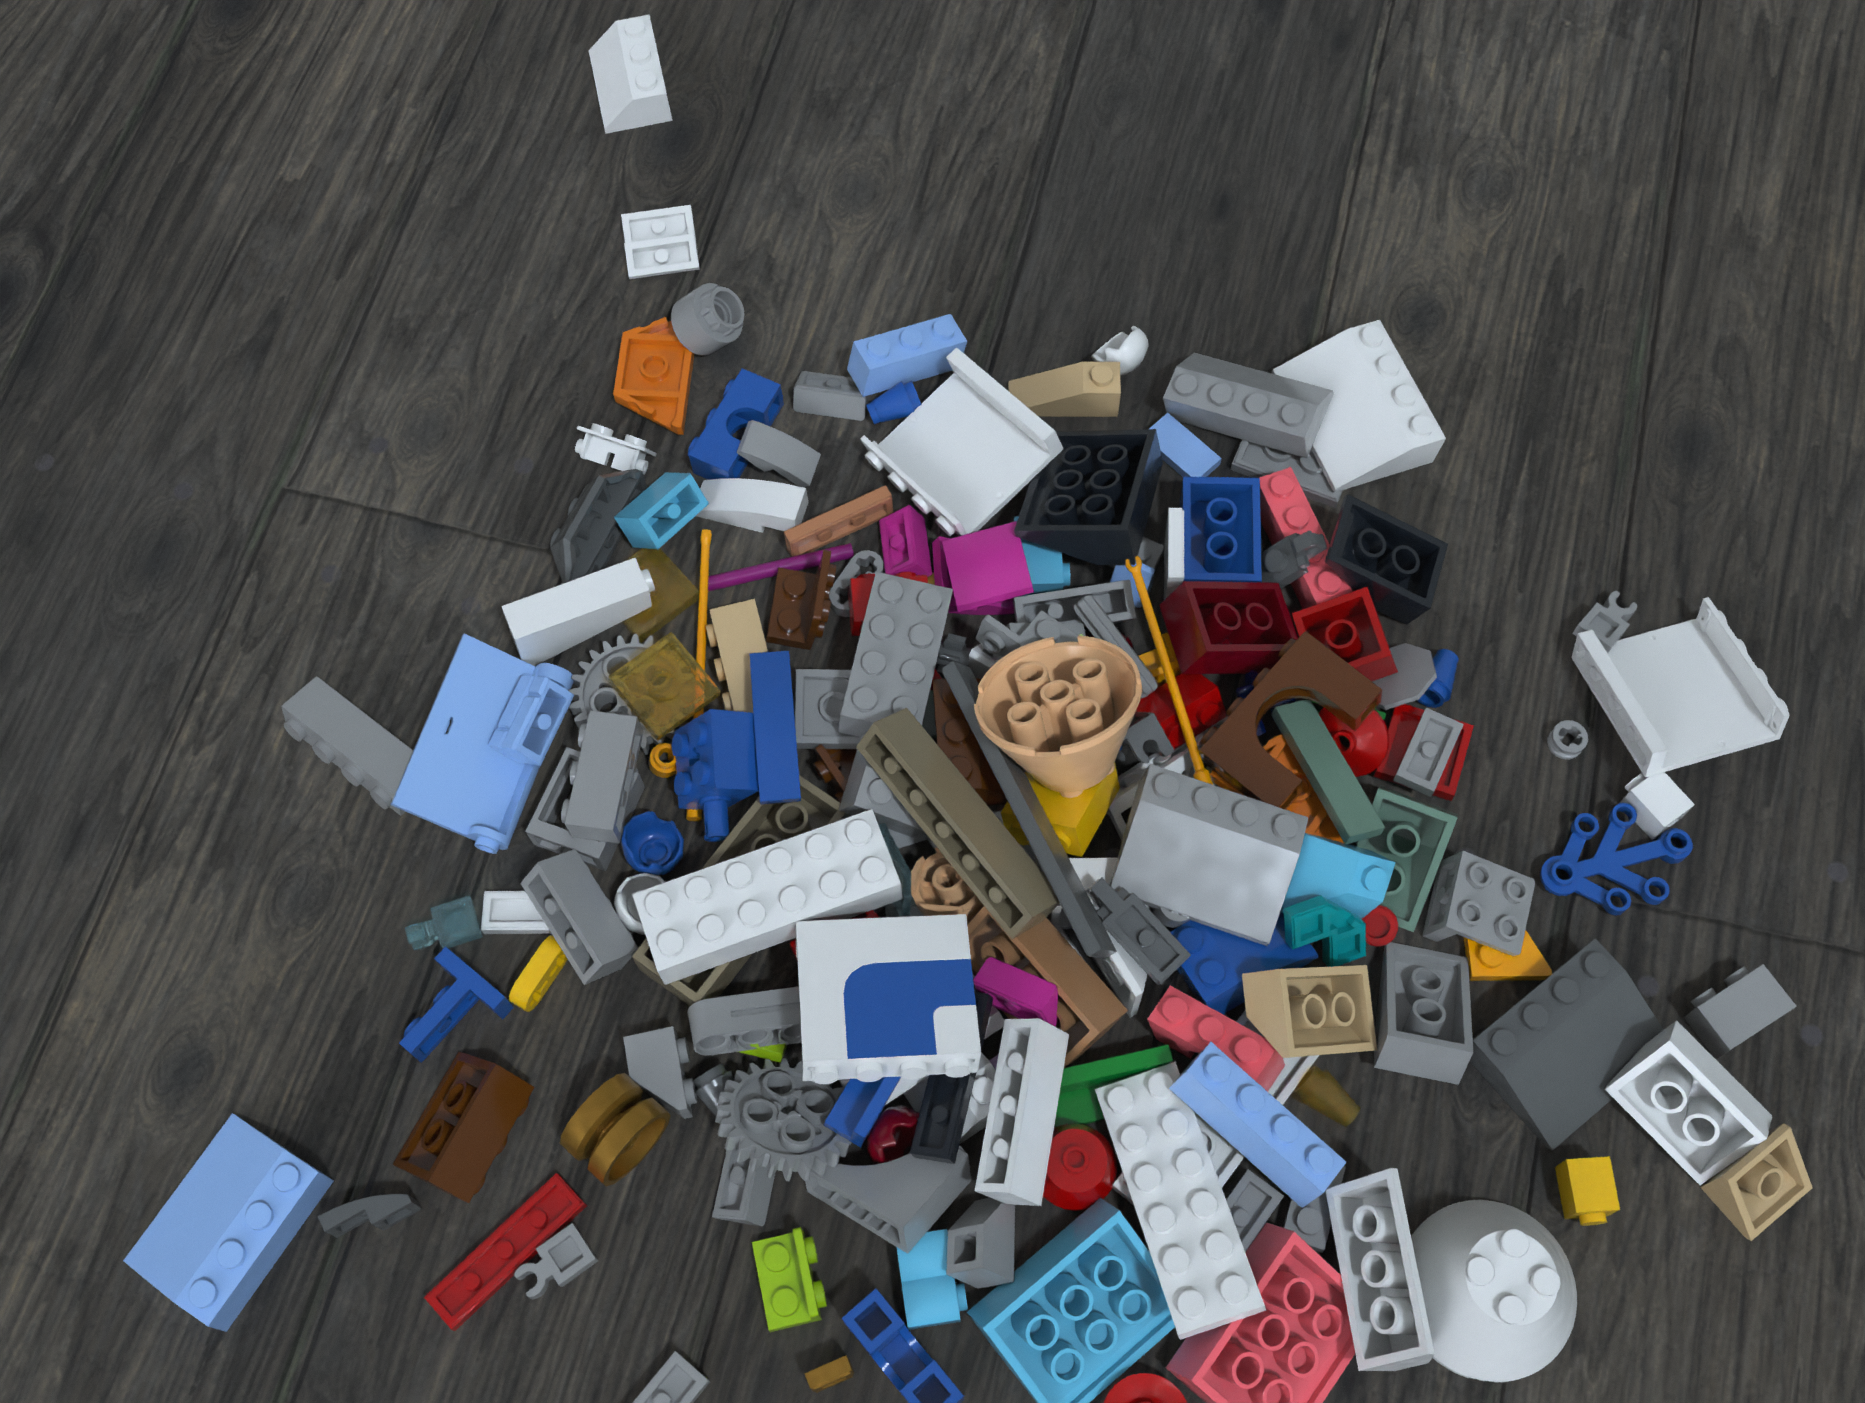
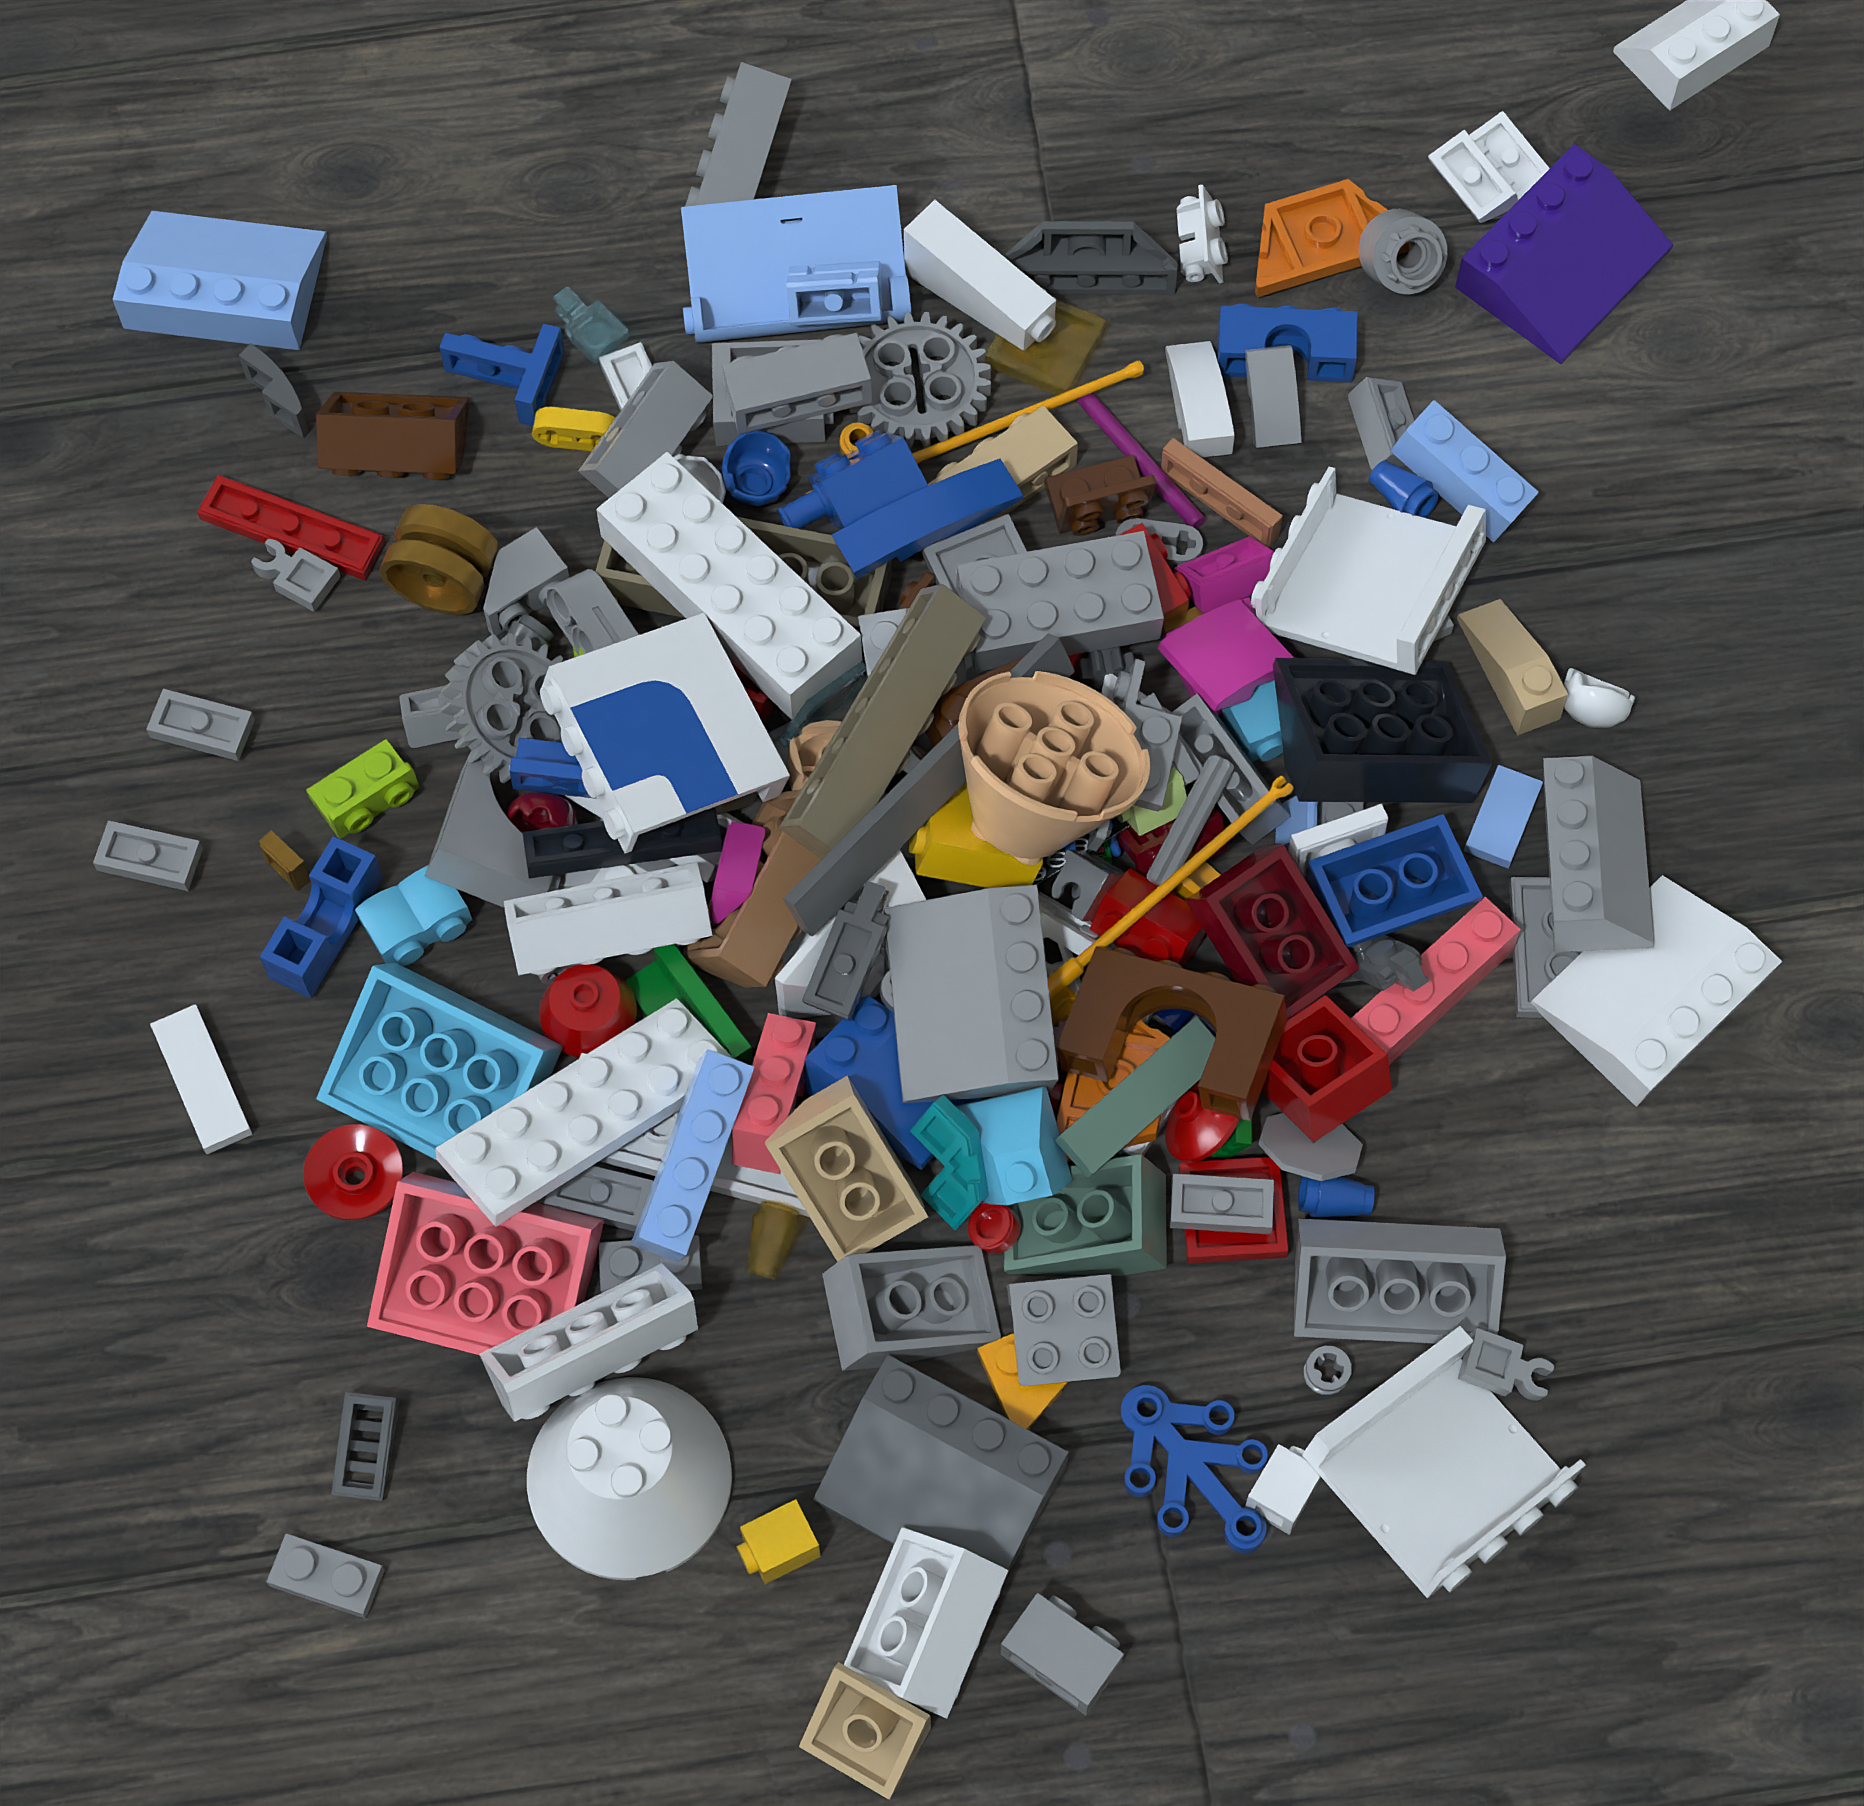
camera: 65 degrees right, 0 degrees up
clear yellow plate [608,632,721,741] -> none
medium azure brick [614,472,709,550] -> none
light grey slope [946,1198,1015,1289] -> none
black slope [1325,494,1448,625] -> none
none -> light grey slope [1294,1219,1506,1344]
none -> dark purple slope [1455,144,1673,364]

